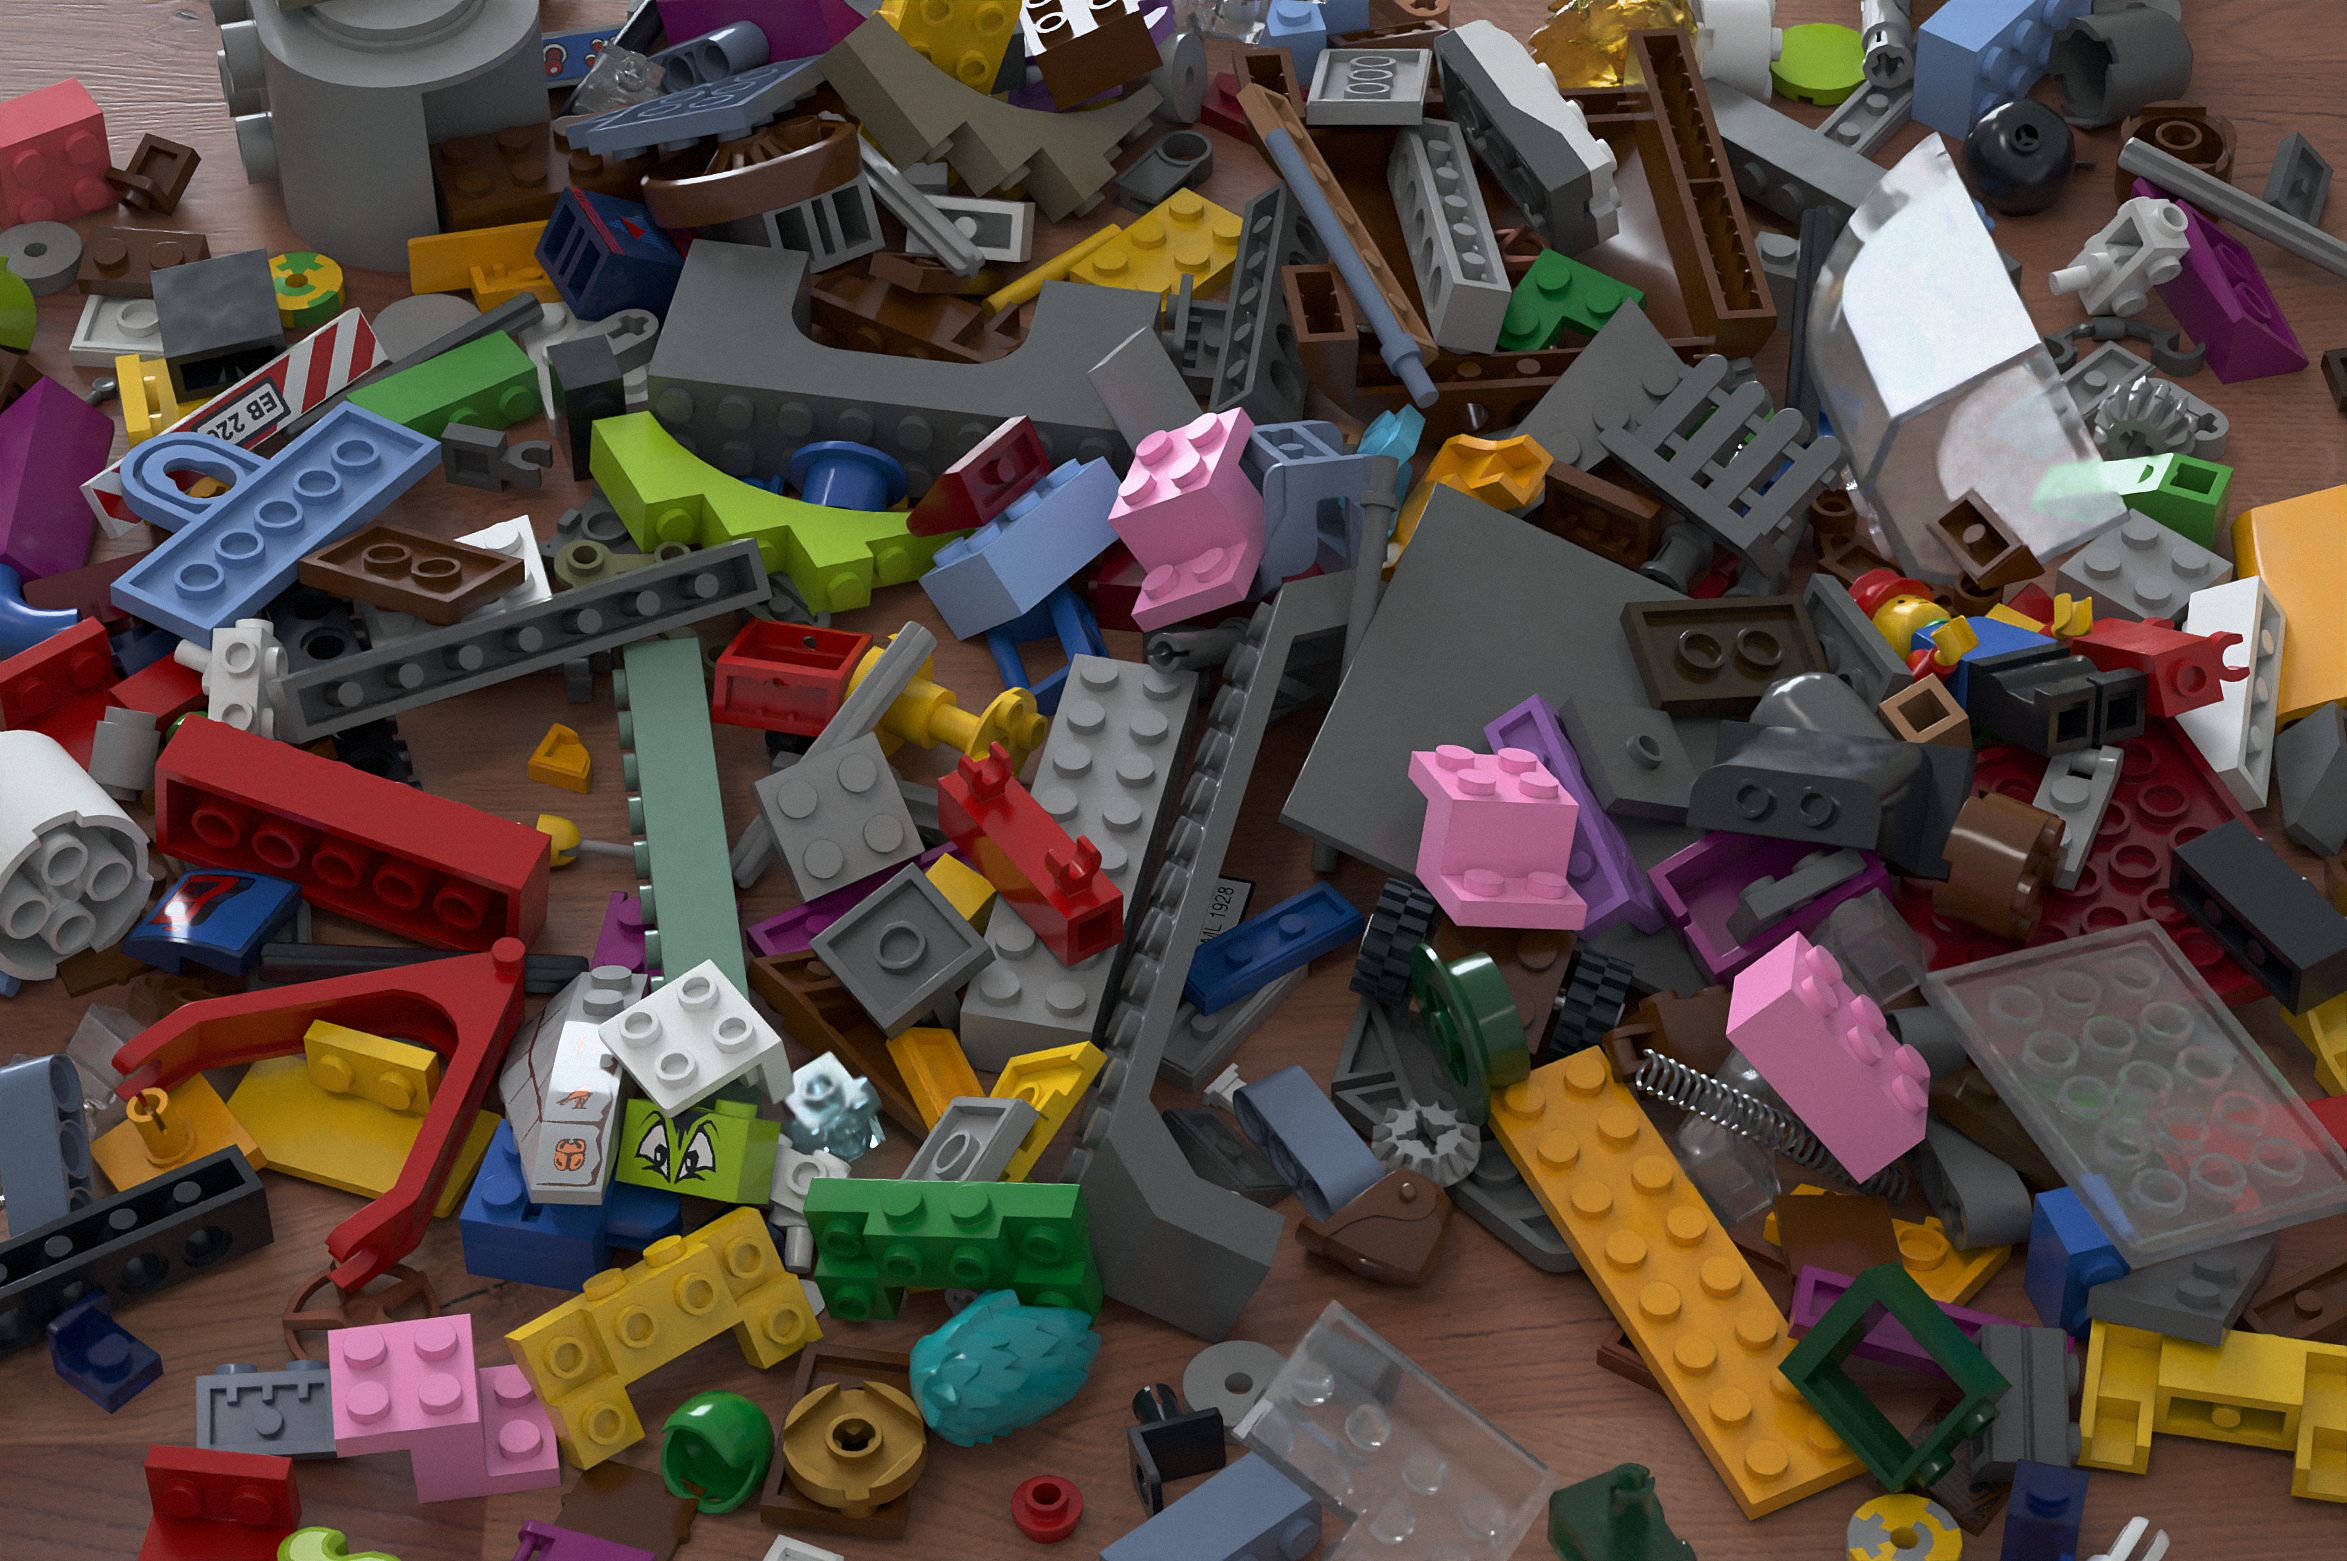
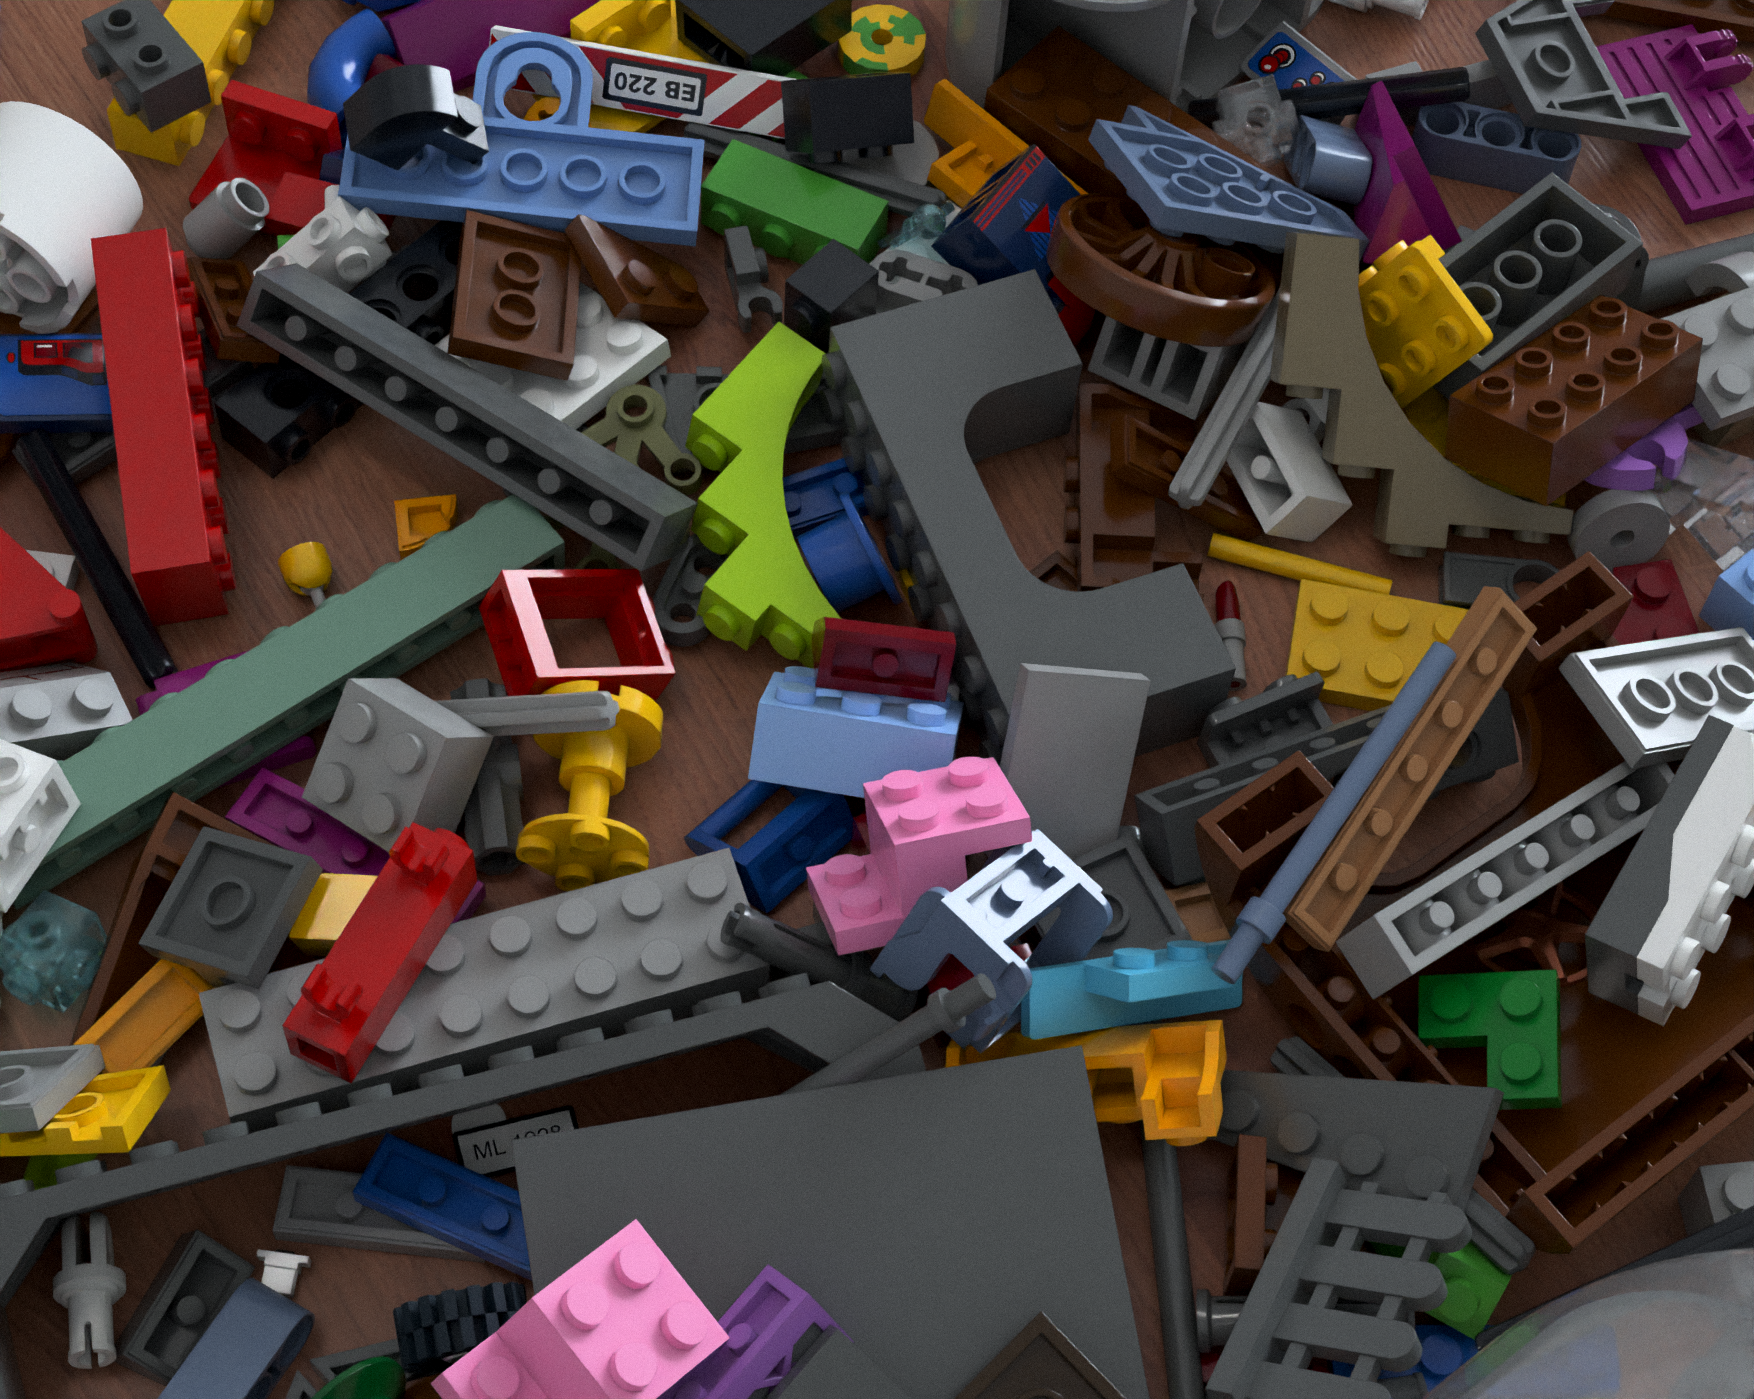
camera: 55 degrees right, 15 degrees up
none -> black brick [343,64,489,170]
none -> reddish brown wing [564,214,710,327]
none -> black brick [781,72,914,163]
none -> clear light blue piece [877,201,955,249]

